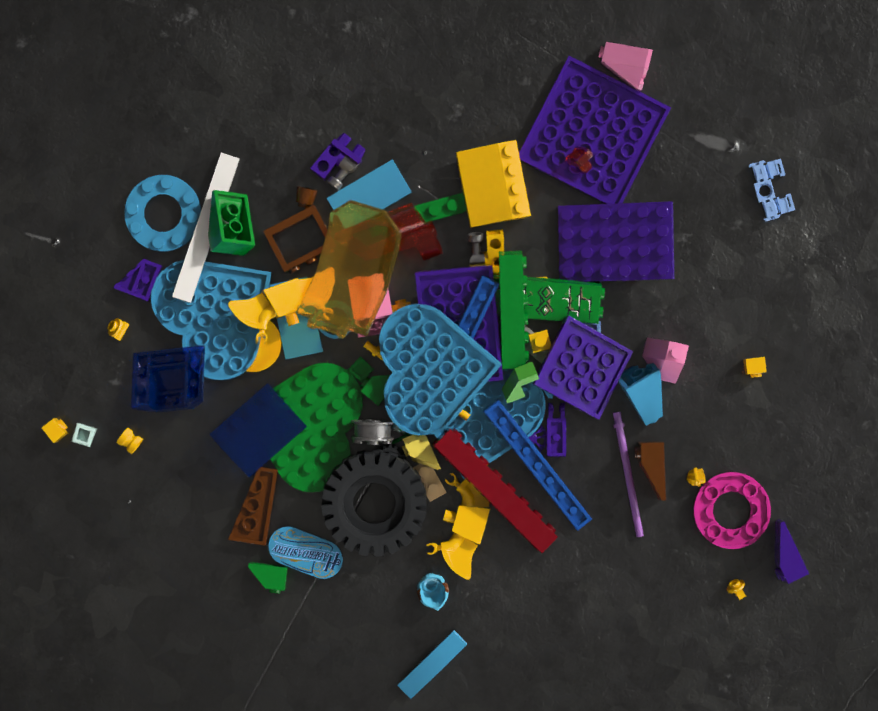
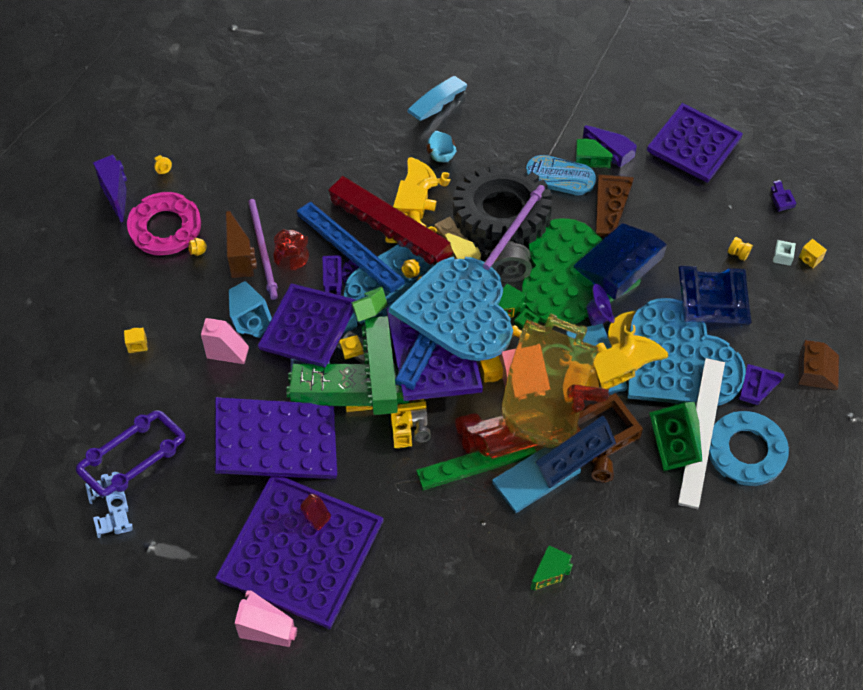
camera: 170 degrees right, 30 degrees down
yellow plate [107,318,129,341] -> none
dark purple hips [310,133,366,191] -> none
yellow slope [456,140,531,228] -> none
none -> dark purple bar [76,410,185,497]
none -> clear red helmet [273,229,309,270]
none -> yellow plate [401,259,420,278]
none -> medium lavender bar [483,185,545,270]
none -> green slope [531,546,573,590]
none -> dark blue tile [535,416,616,488]
none -> clear red piece [567,385,609,413]
none -> dark purple slope [583,125,637,168]
none -> dark purple piece [586,284,615,326]
none -> dark purple plate [647,103,743,183]
none -> dark purple plate [771,180,797,212]
none -> reddish brown slope [798,340,839,390]

